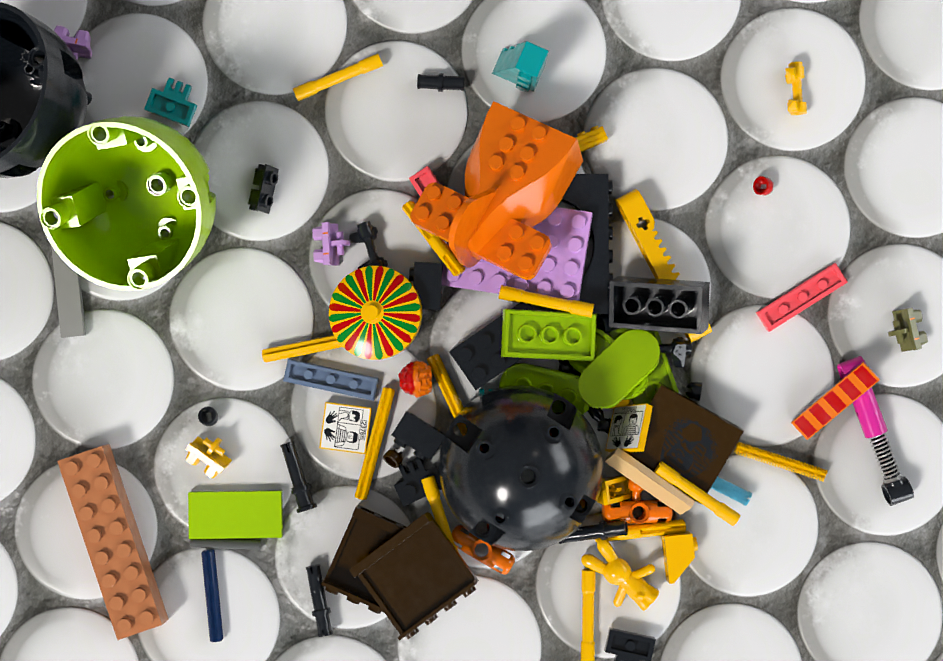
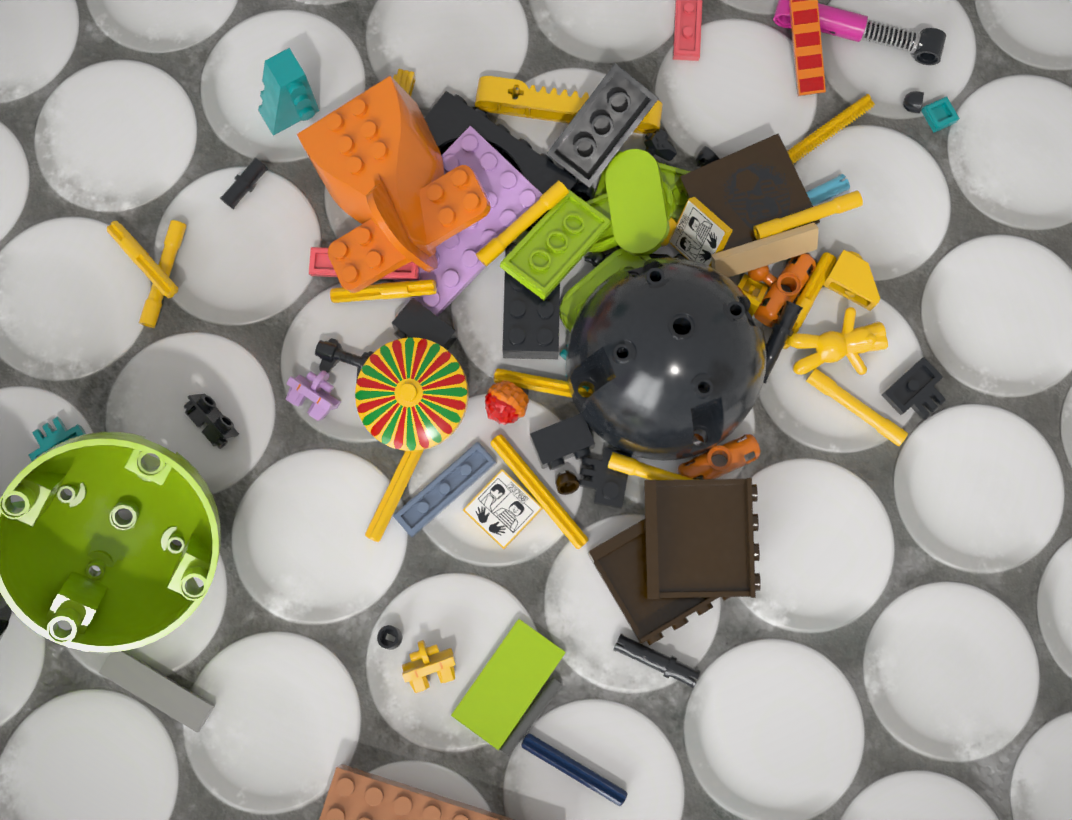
camera: 55 degrees left, 10 degrees down
black pin [280,441,317,513] -> none
none -> yellow axle [107,221,178,298]
none -> black hinge [903,91,924,114]
none -> teal tile [921,96,960,133]

